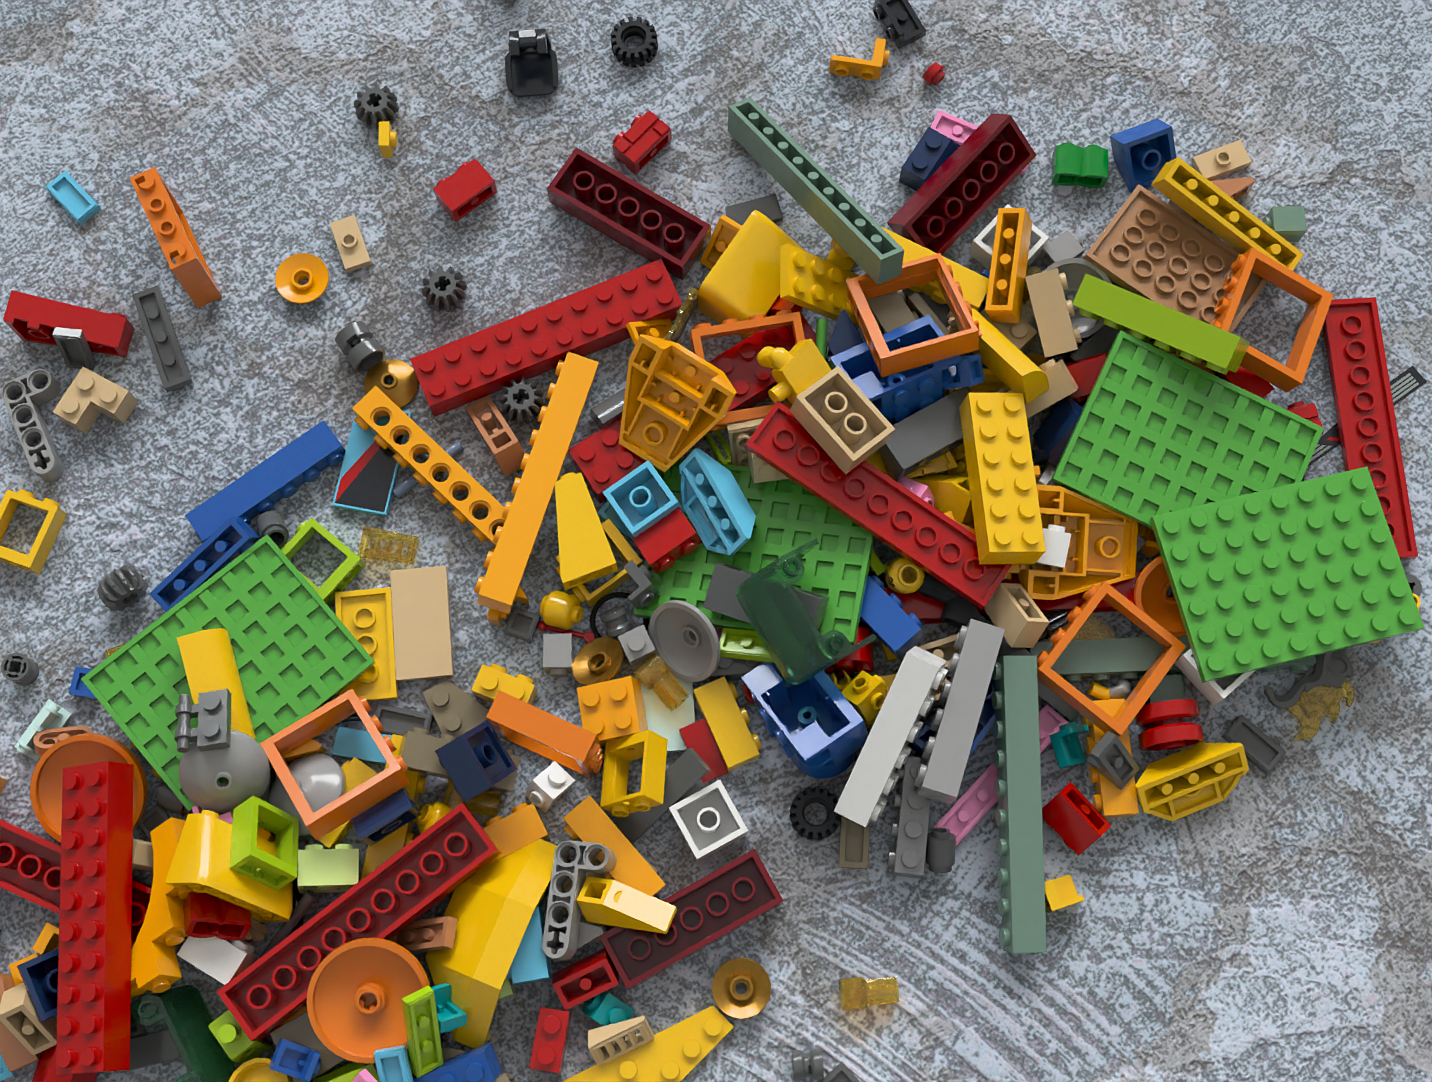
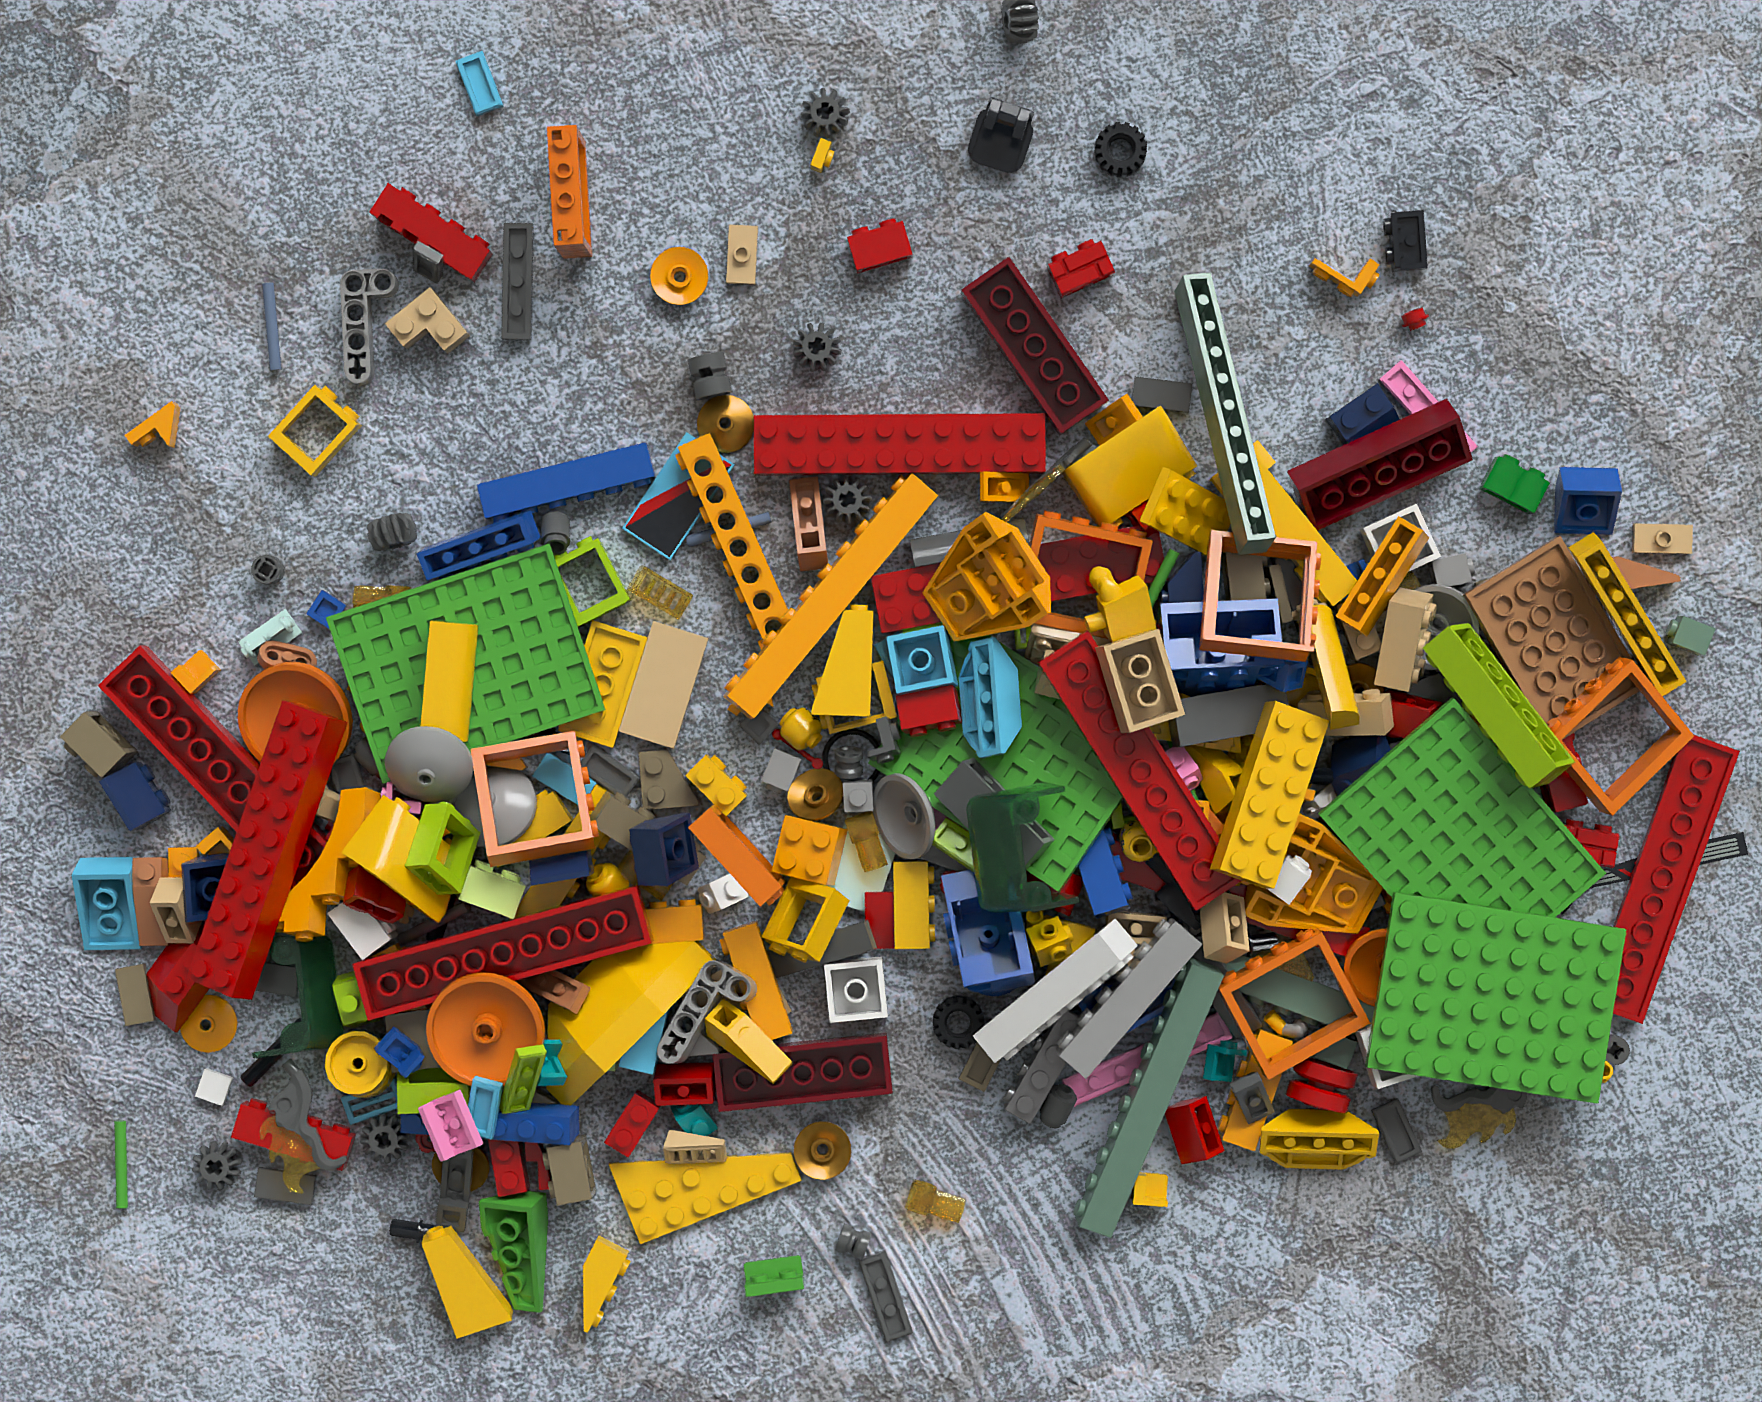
camera: 20 degrees right, 15 degrees up
plate [174,689,232,753] -> none

